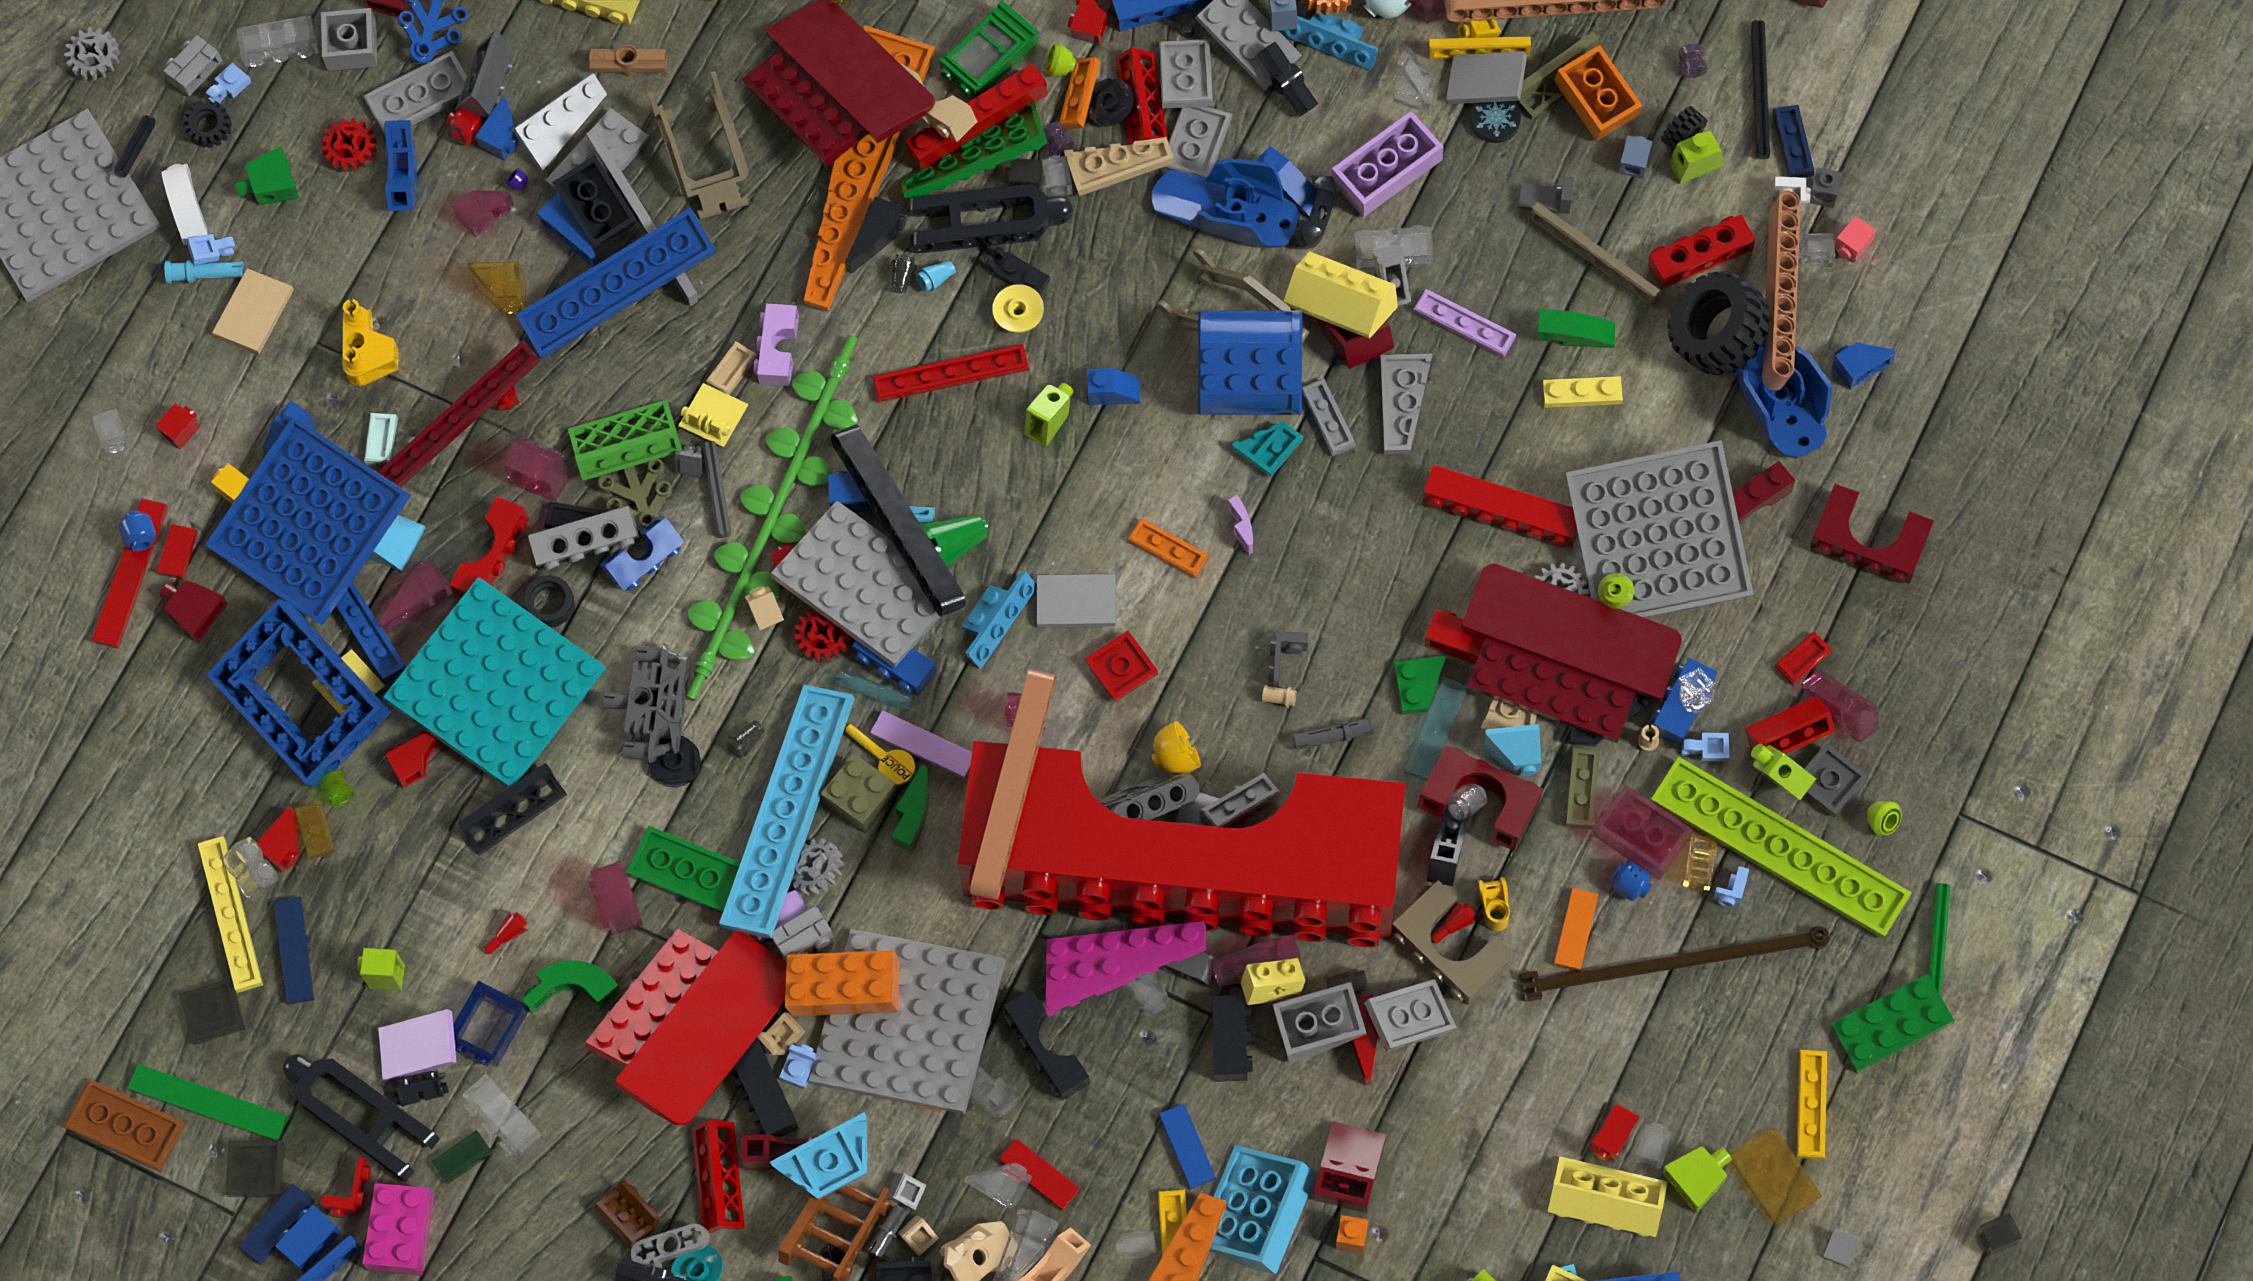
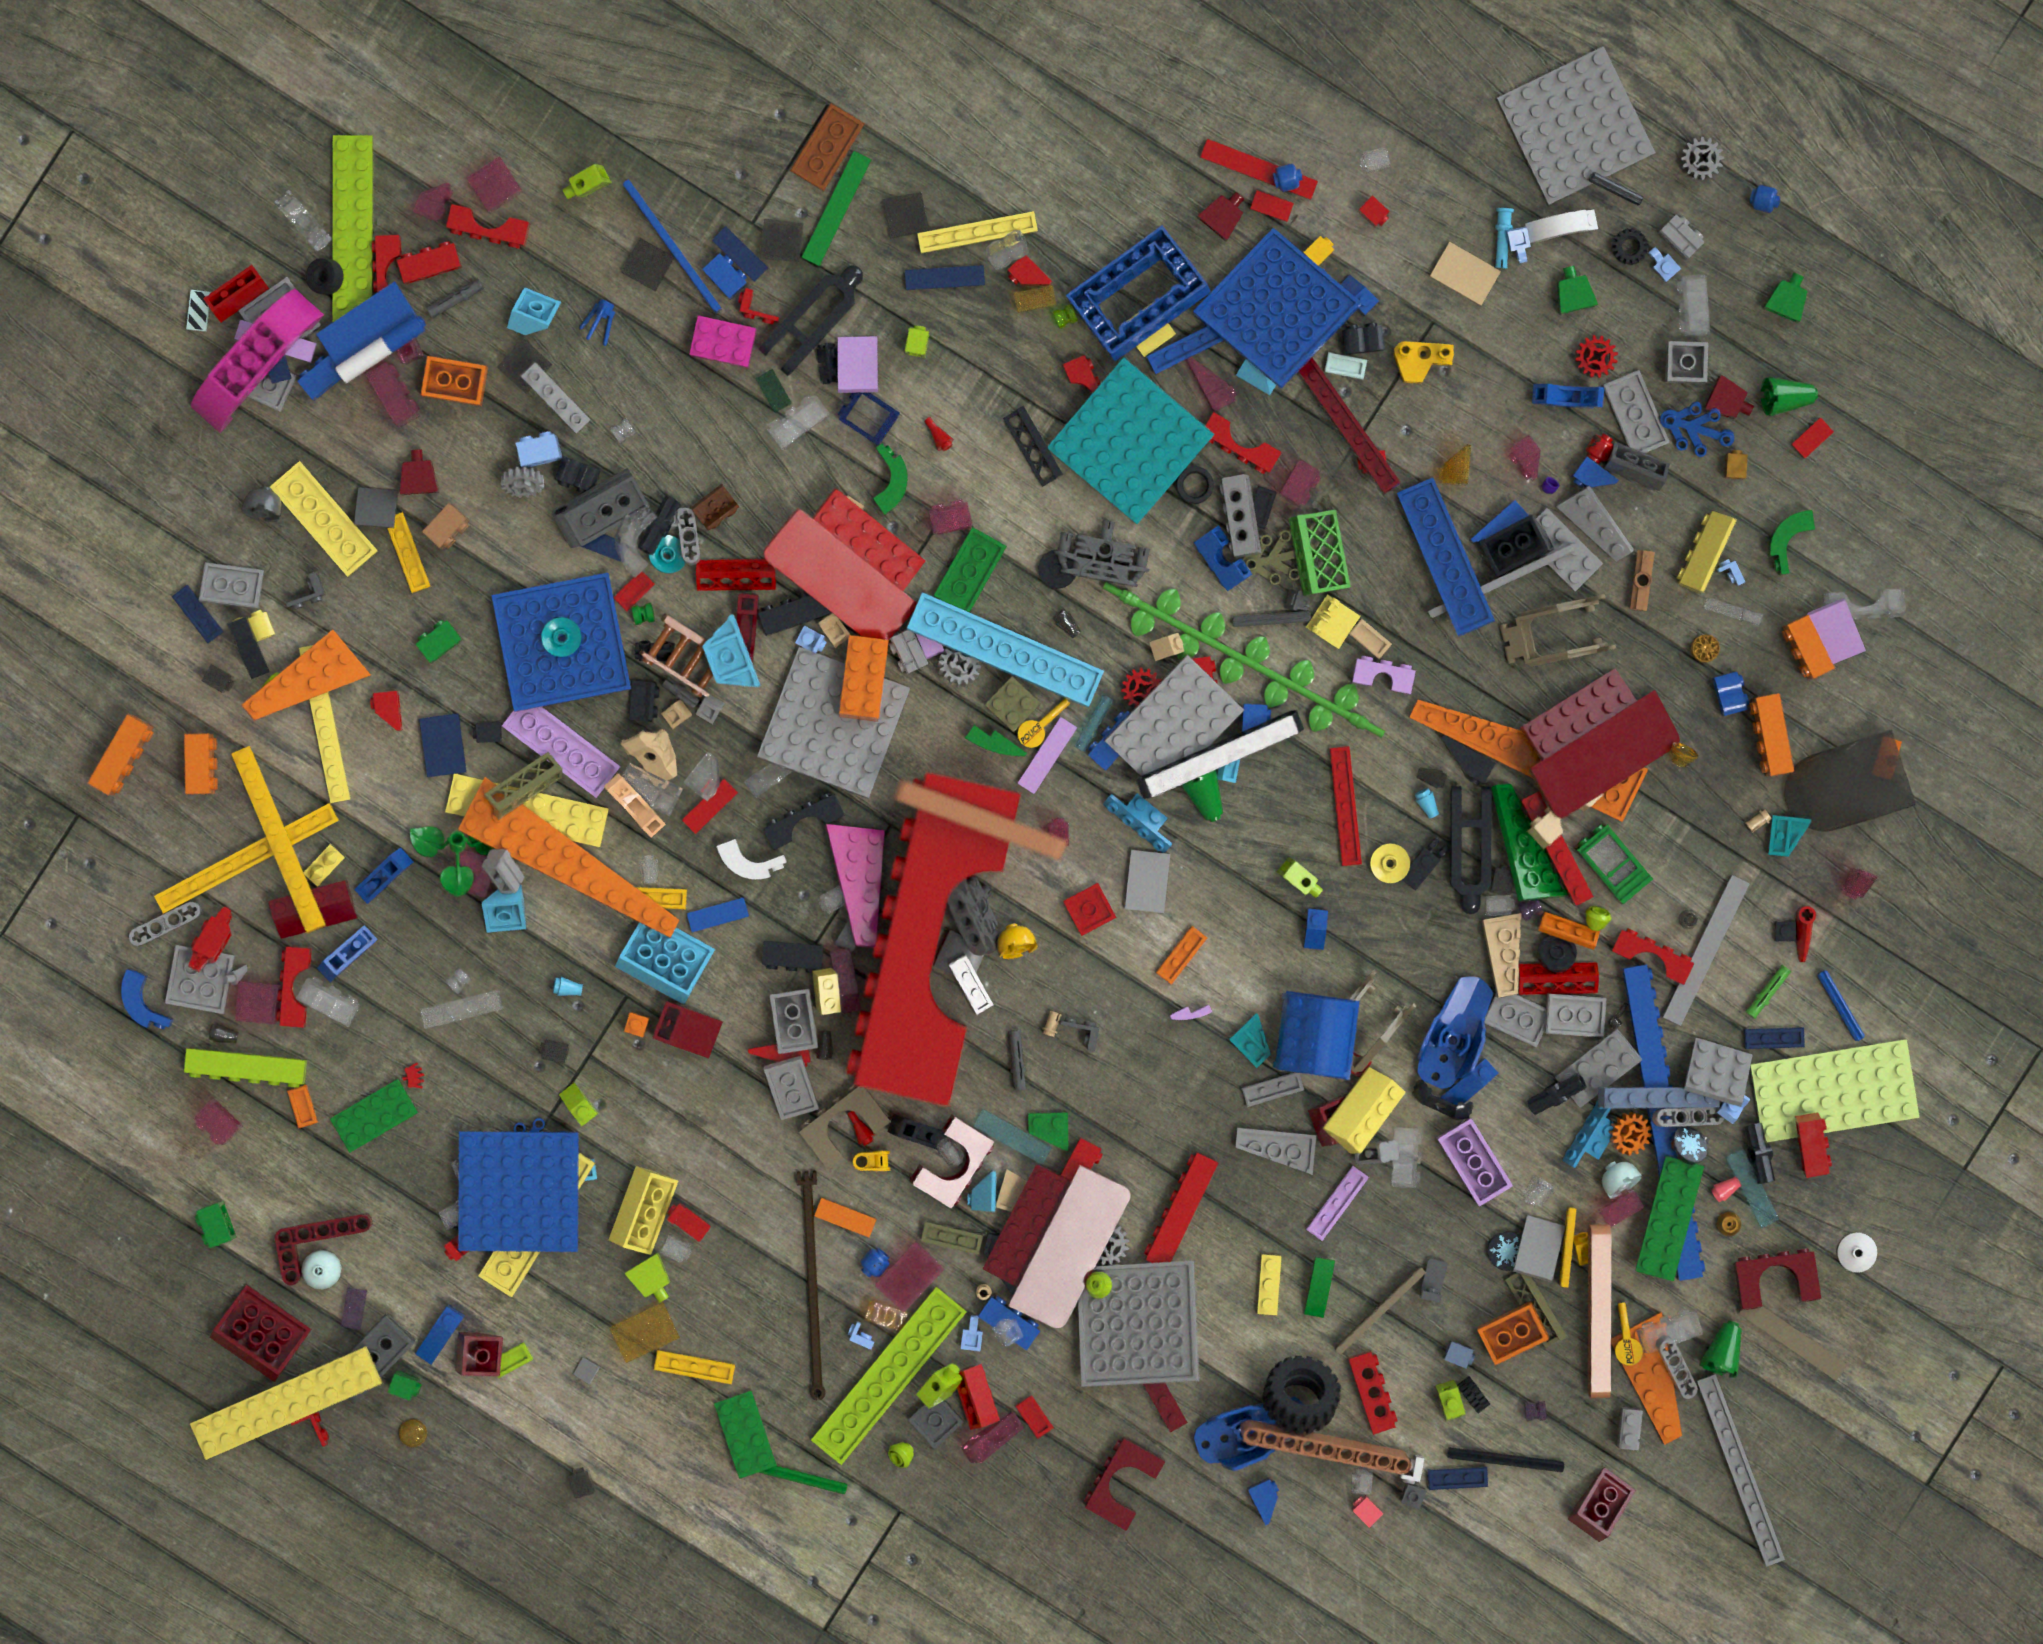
camera: 90 degrees right, 20 degrees up
none -> white arch [717,839,787,879]
none -> black brick [1342,323,1385,355]

